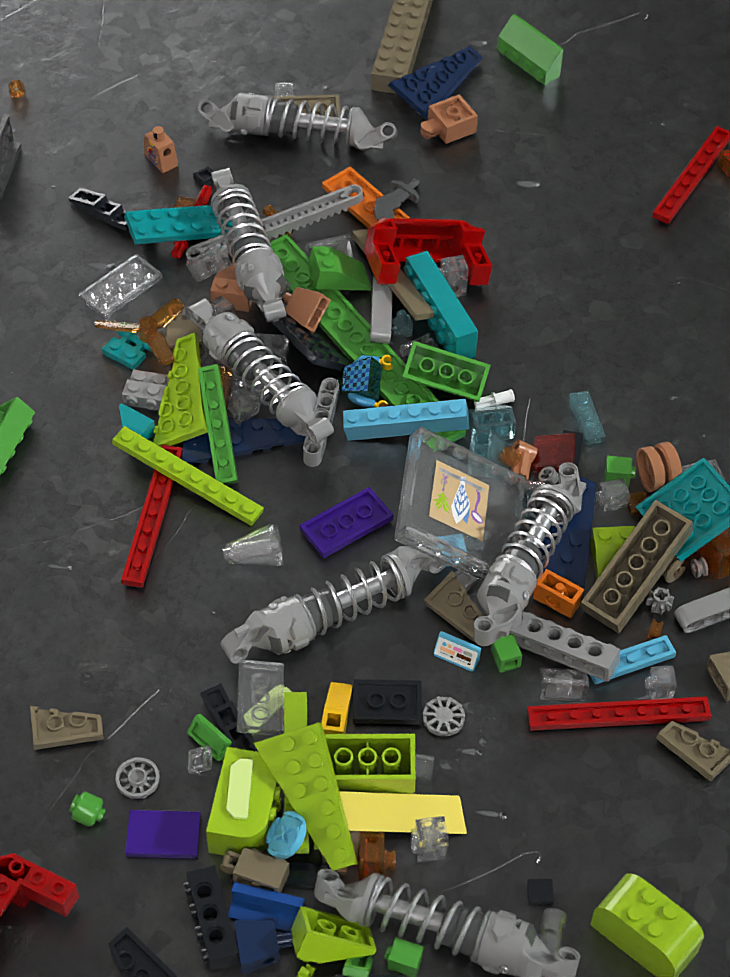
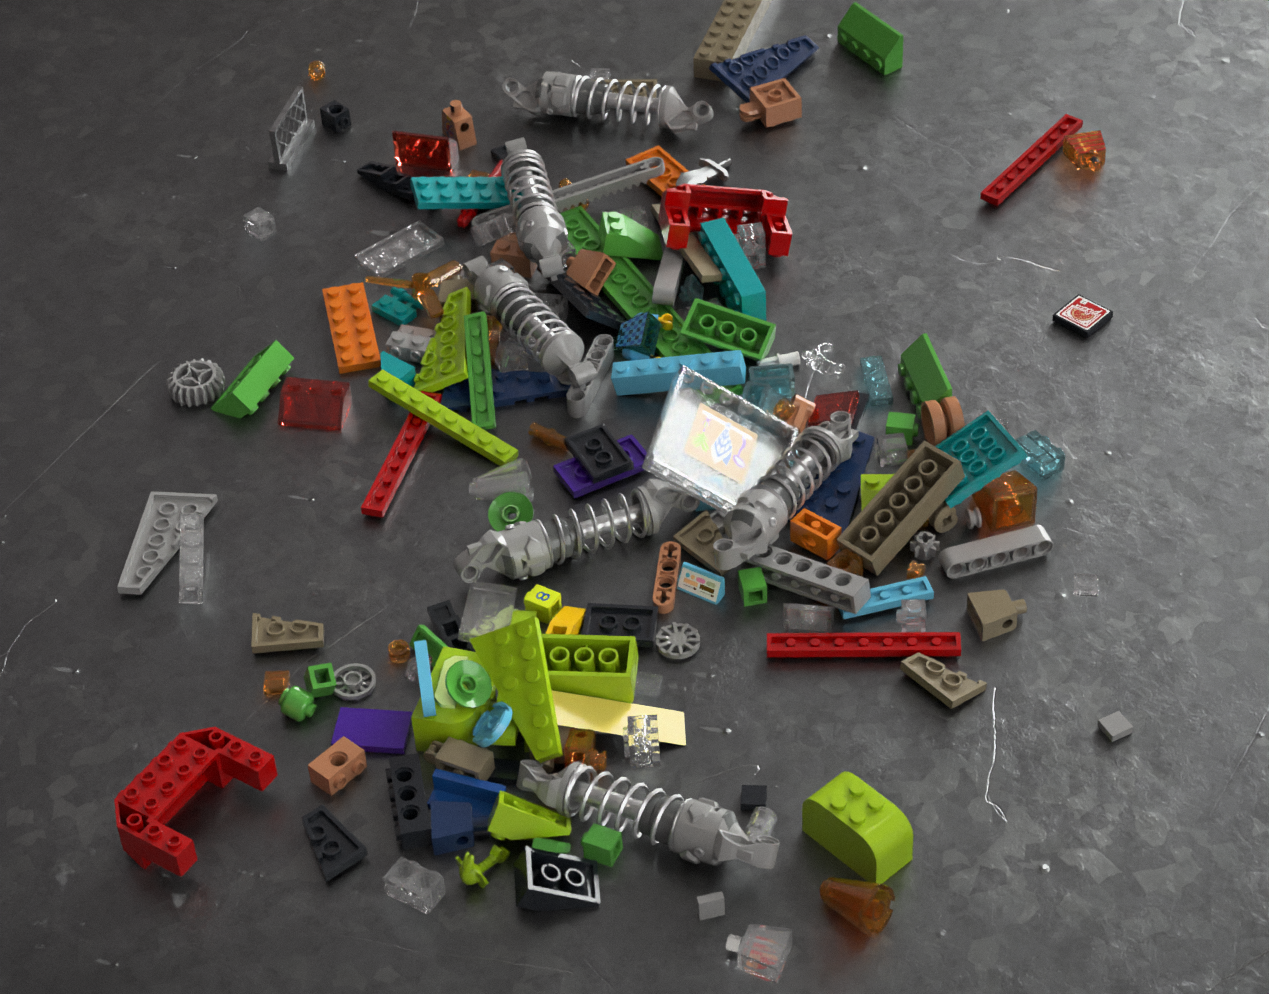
camera: 10 degrees right, 10 degrees down
none -> clear orange tile [263,670,290,695]
none -> clear red slope [278,377,352,431]
none -> bright green brick [303,663,337,698]
none -> nougat brick [308,736,367,796]
none -> black brick [320,100,351,133]
none -> orange plate [322,282,381,374]
none -> clear orange bush [388,640,410,663]
none -> clear red slope [392,131,459,172]
none -> medium azure beam [414,640,436,717]
none -> bright green dish [445,660,492,708]
none -> bright green dish [488,492,534,532]
none -> neon yellow brick [524,584,562,624]
none -> clear orange pin [528,422,569,452]
none -> black tile [564,424,634,484]
none -> nougat beam [653,541,681,614]
none -> clear helmet [802,343,846,375]
none -> clear orange brick [826,548,863,576]
none -> bright green slope [898,333,952,419]

